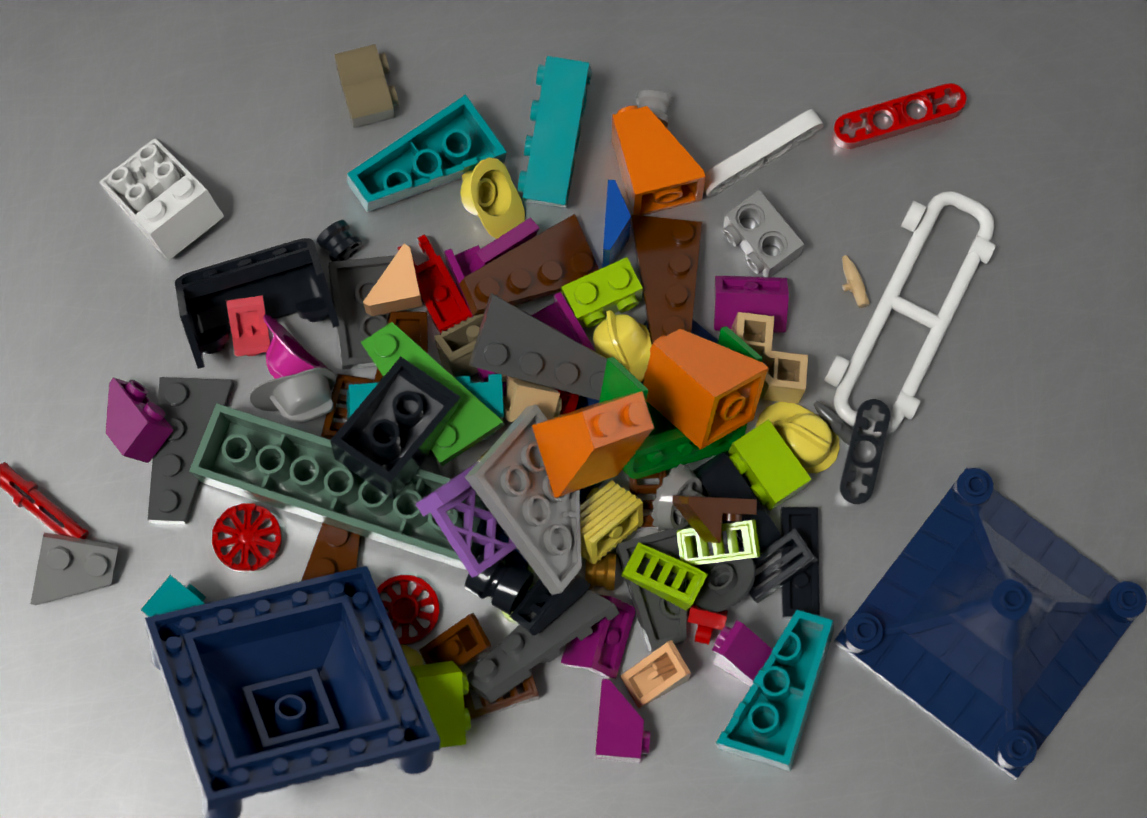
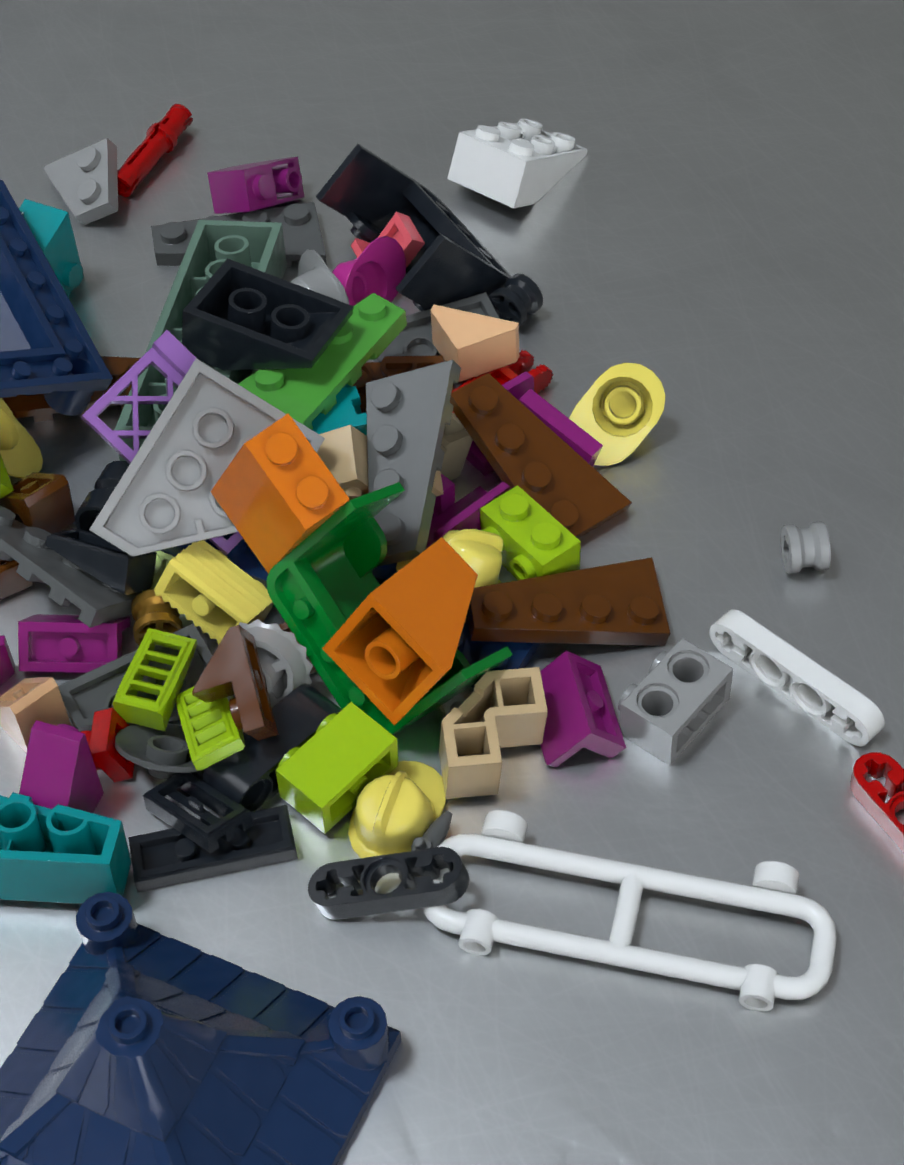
camera: 80 degrees right, 25 degrees down
red wheel [212,503,282,573] -> none
dark tan brick [334,44,399,128] -> none
teal wedge [347,94,507,213] -> none
red wheel [377,575,440,645] -> none
teal wedge [518,56,592,208] -> none
blue slope [602,180,631,268] -> none
orange slope [611,105,706,216] -> none
tan helmet [842,255,870,308] -> none

